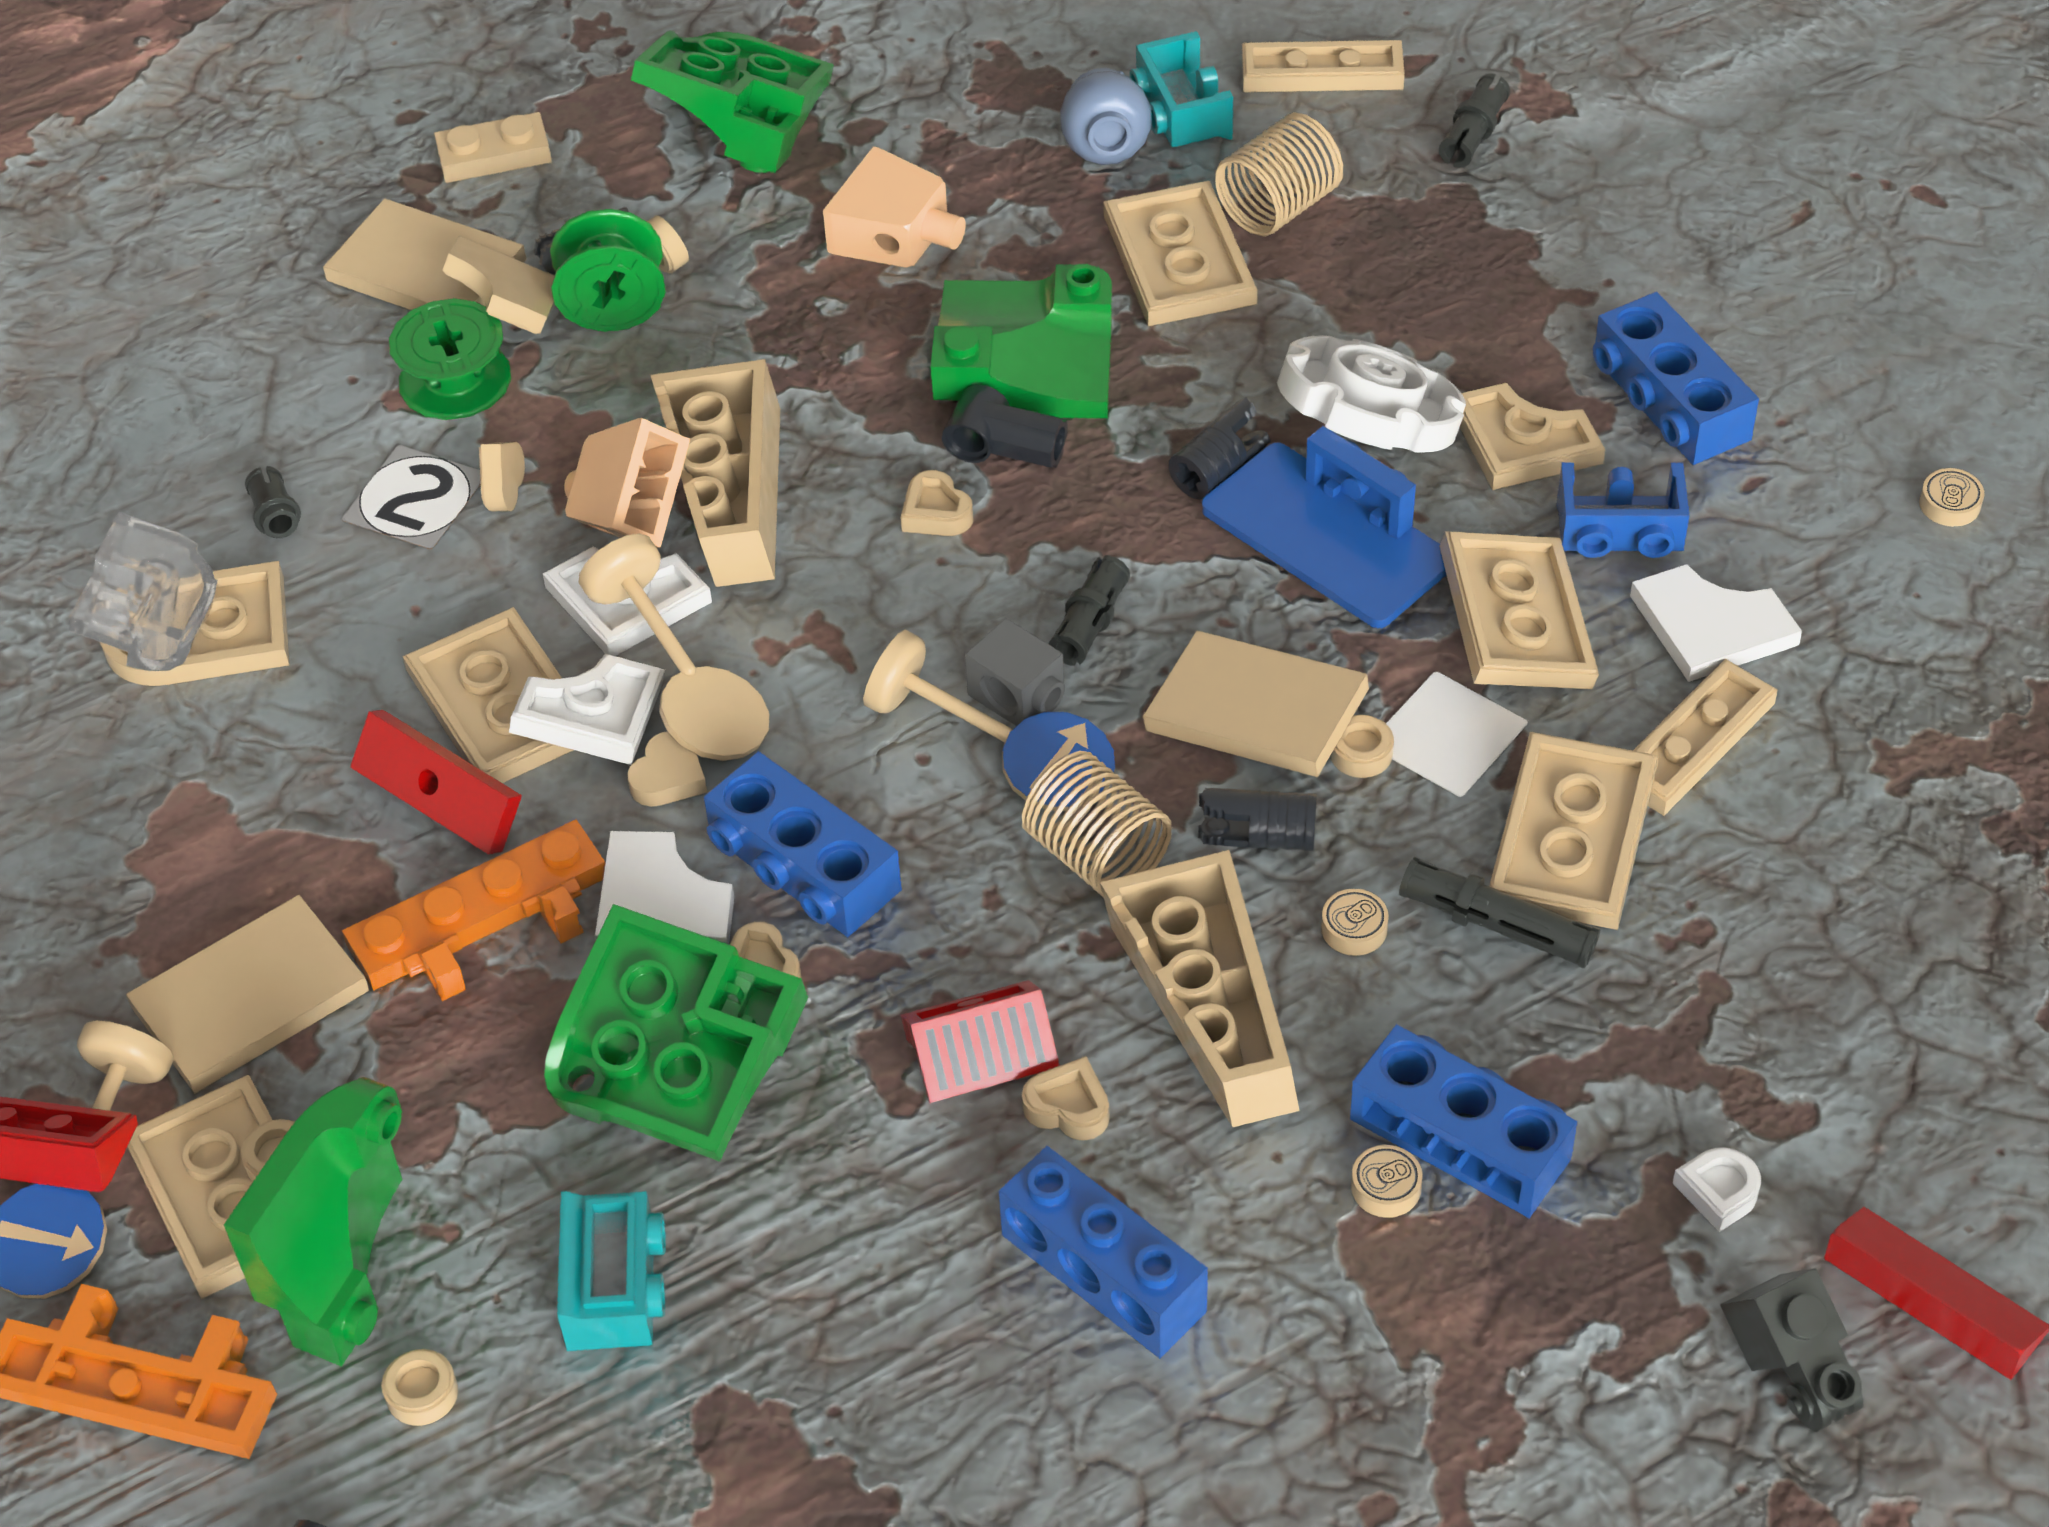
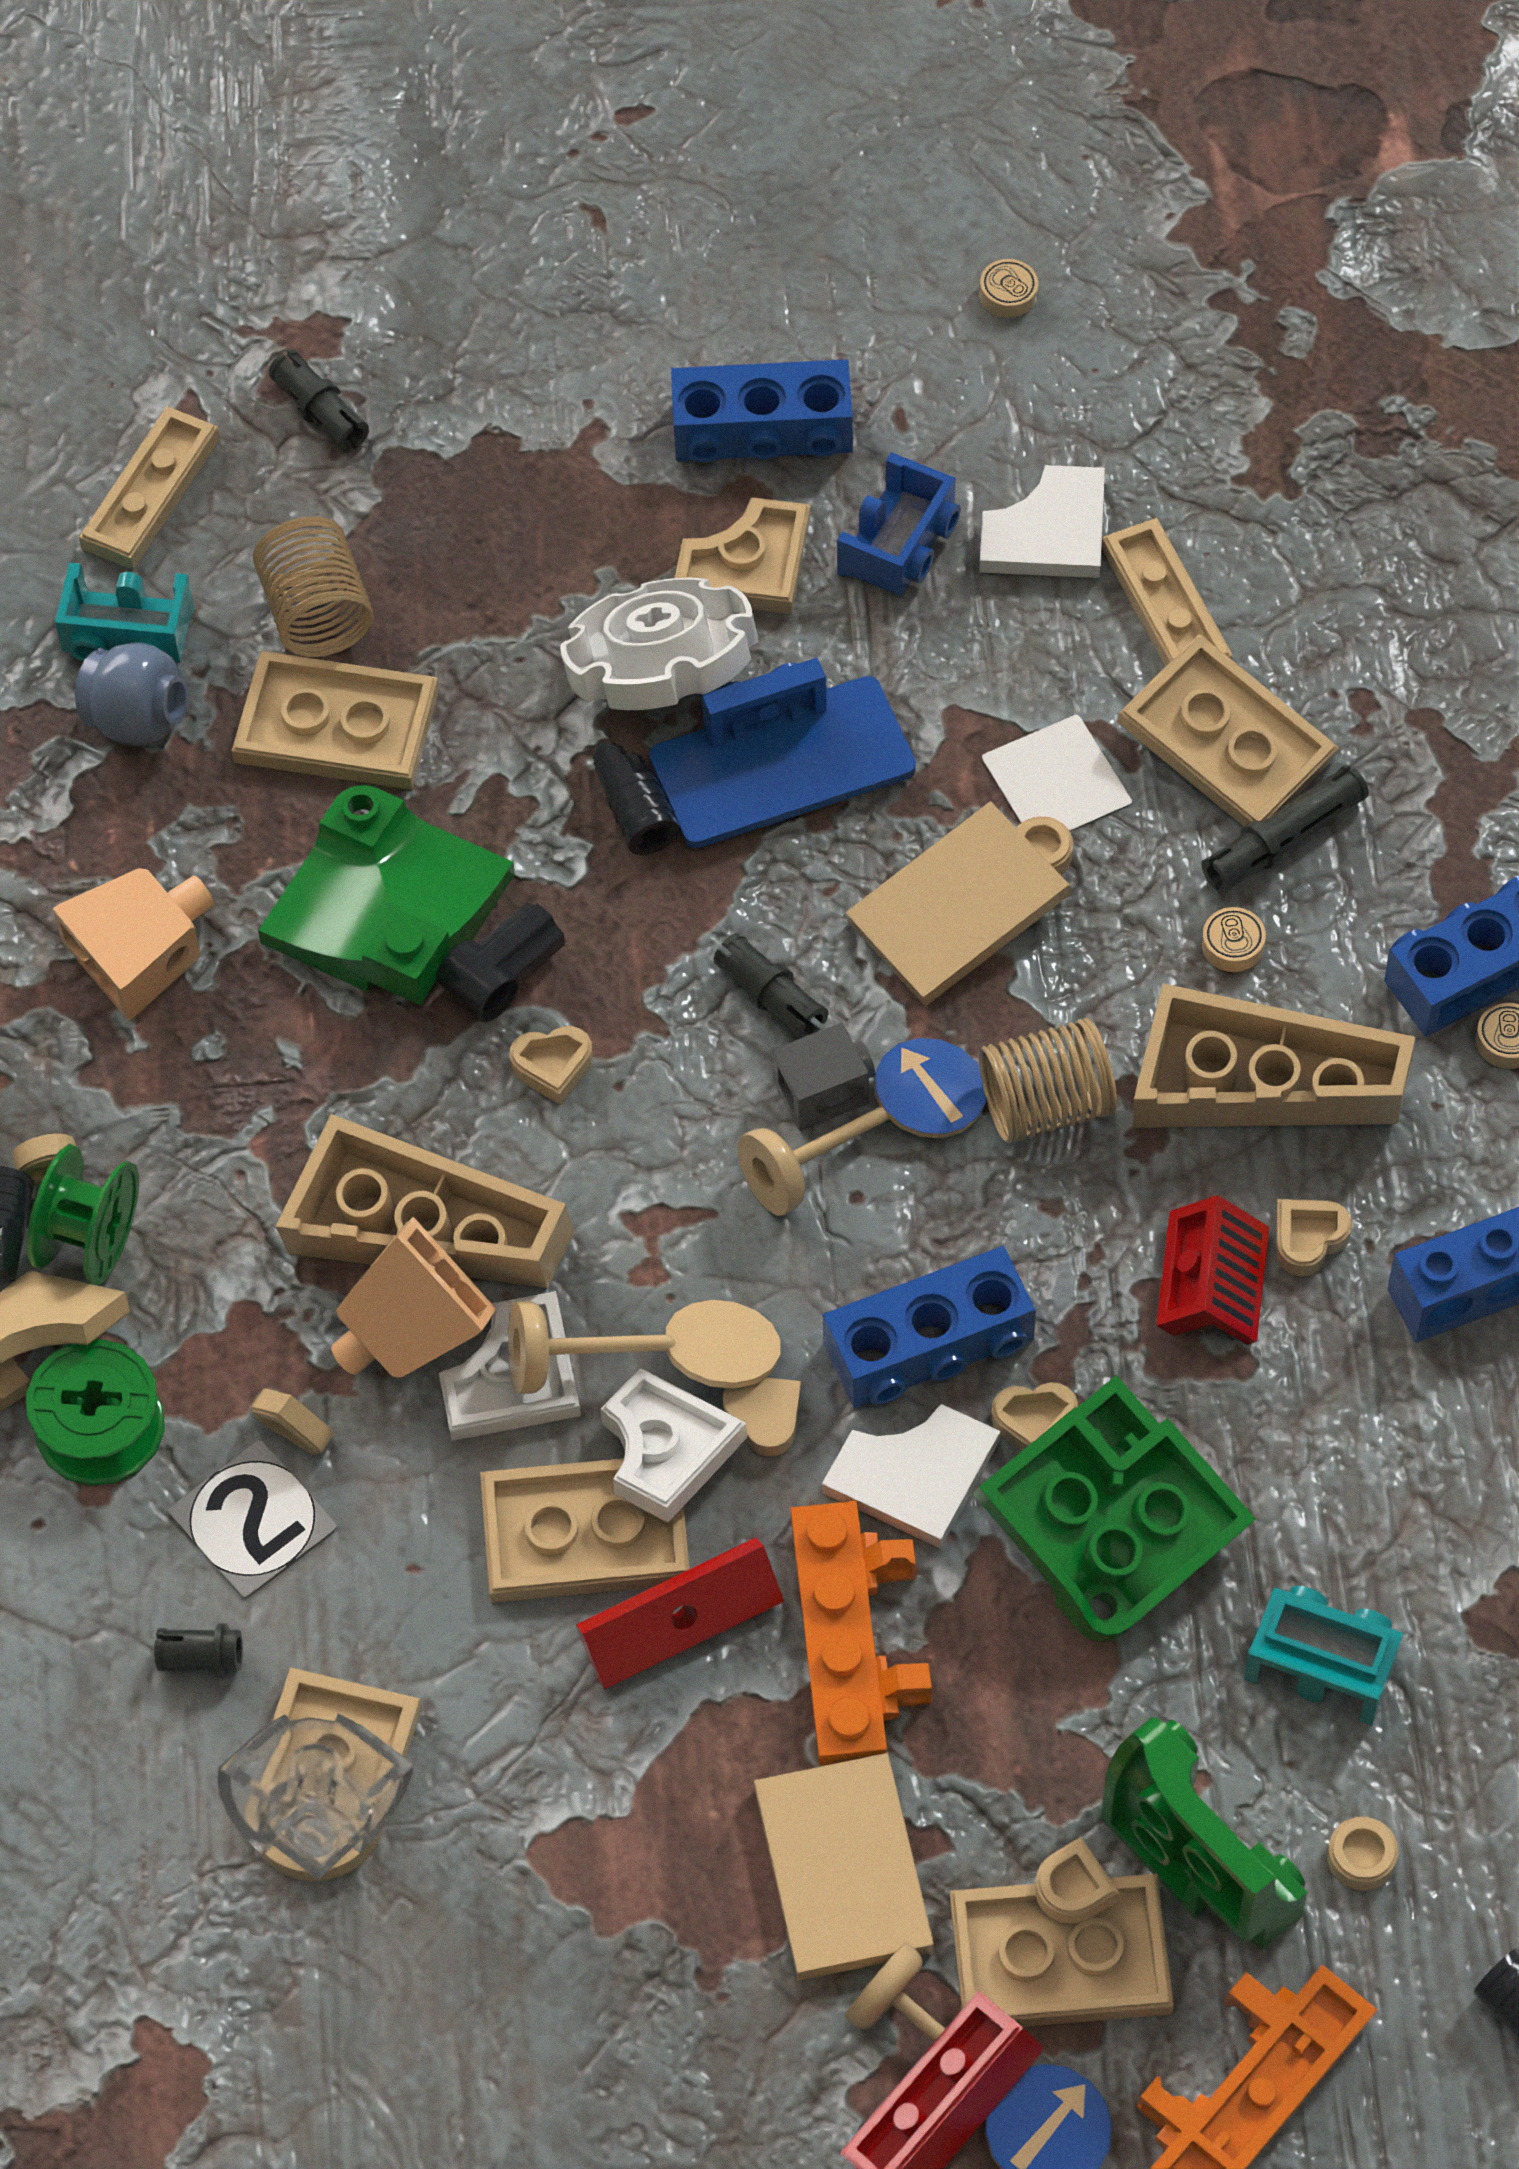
camera: 65 degrees left, 10 degrees up
black hinge [1198,788,1317,851] -> none
tan tile [1439,531,1599,689] -> none

